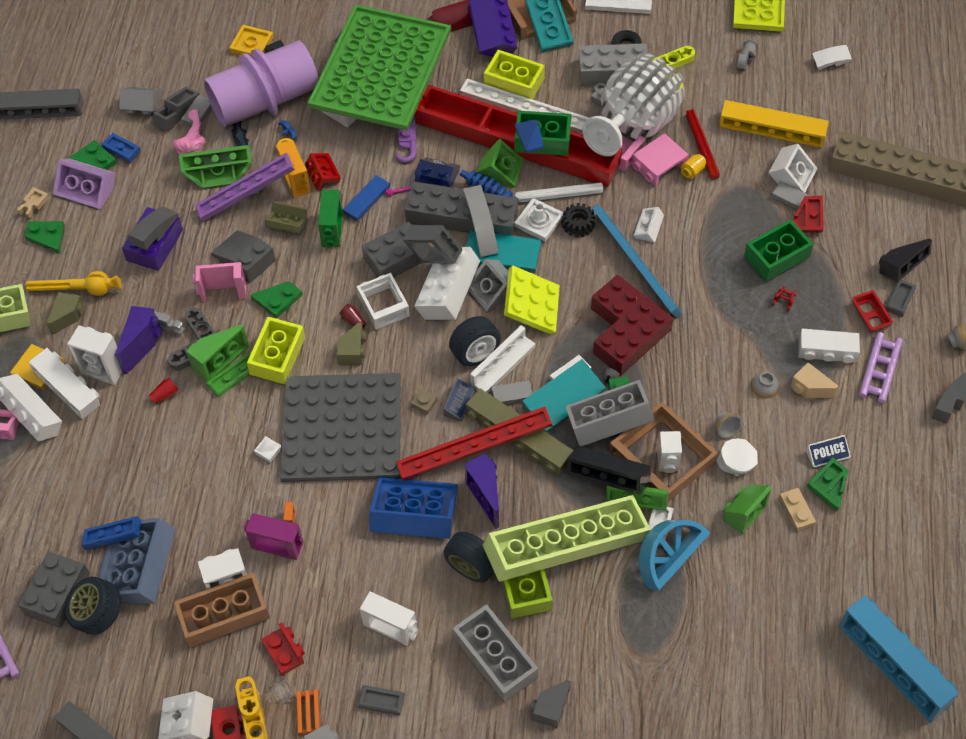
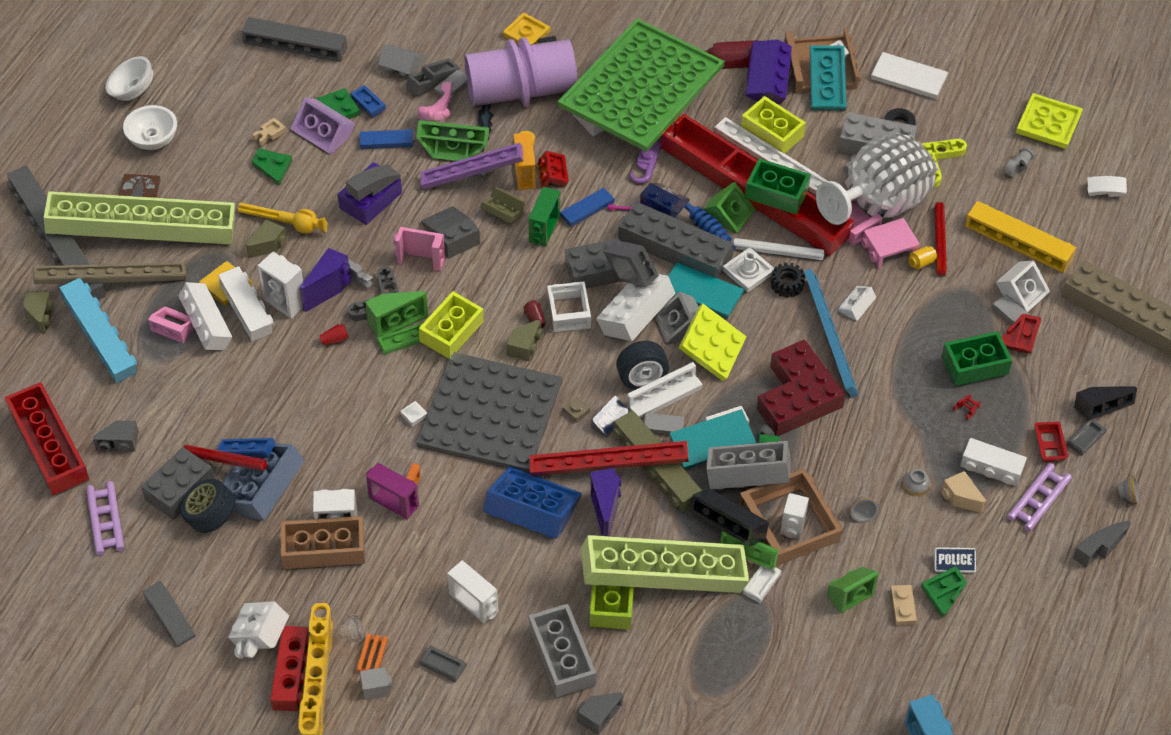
camera: 15 degrees right, 5 degrees down
green wing [251,281,303,319] -> none
red bracket [261,622,305,676] -> none
blue piece [278,120,297,140] -> none
black wheel [443,532,494,583] -> none
light grey slope [463,185,498,258] -> none
blue slope [515,120,544,153] -> none
dark azure window [639,519,710,590] -> none
white hat [716,438,758,476] -> none
none -> red axle [183,444,267,471]
none -> blue tile [360,129,413,149]

